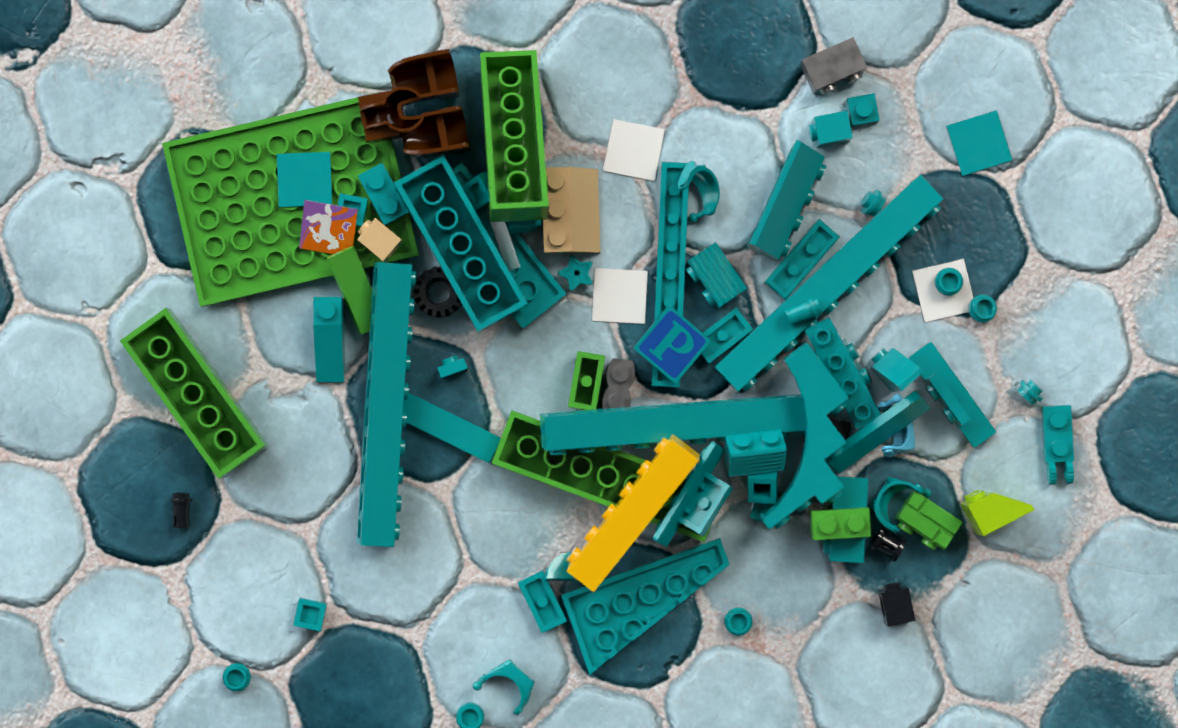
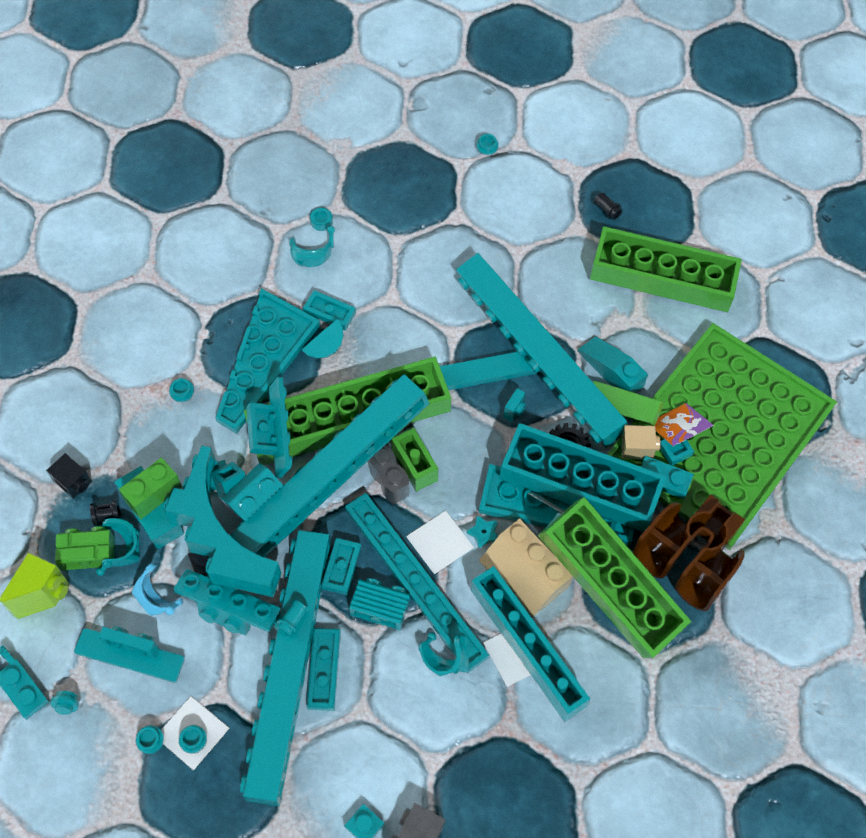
camera: 140 degrees right, 25 degrees down
teal sticker [277,152,332,207] -> none
teal plate [293,597,328,632] -> none
yellow brick [567,434,700,592] -> none
piece [633,305,711,384] -> none
teal slope [746,140,827,261] -> none
teal brick [808,110,853,148] -> none
teal tile [826,391,931,473] -> none
teal plate [860,190,886,217] -> none
teal slope [869,348,924,392] -> none
none -> teal brick [471,566,591,722]

